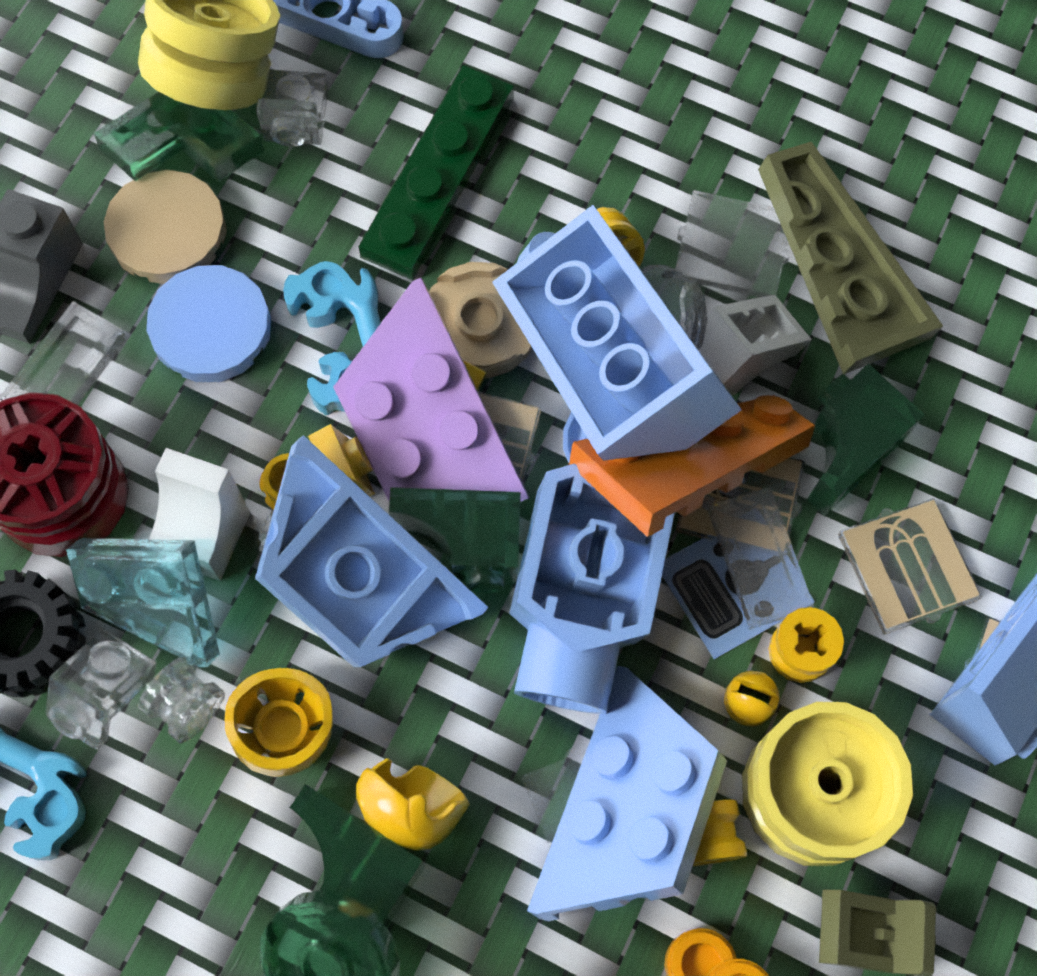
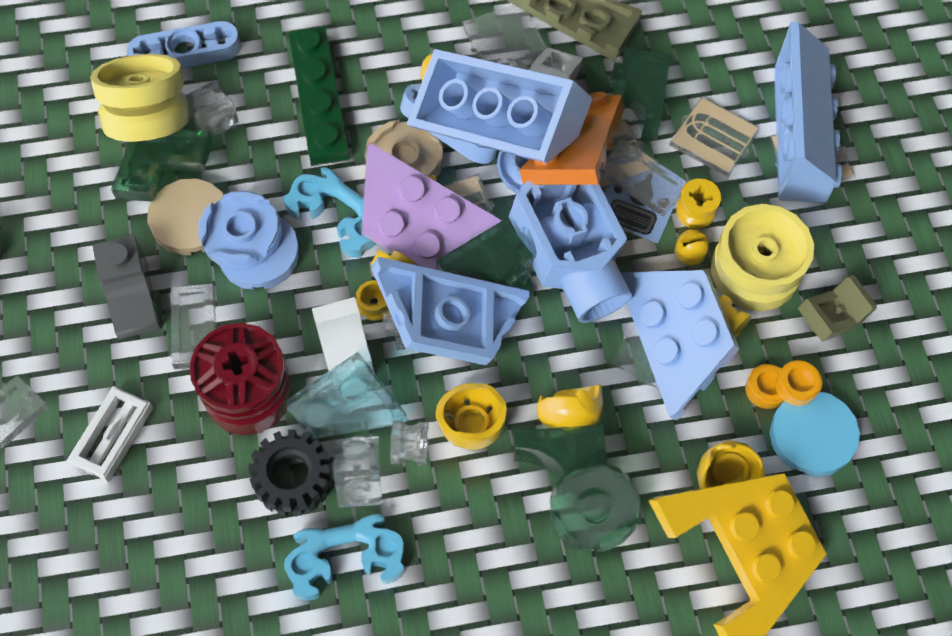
camera: 35 degrees left, 5 degrees down
none -> light blue tile [198,191,282,270]

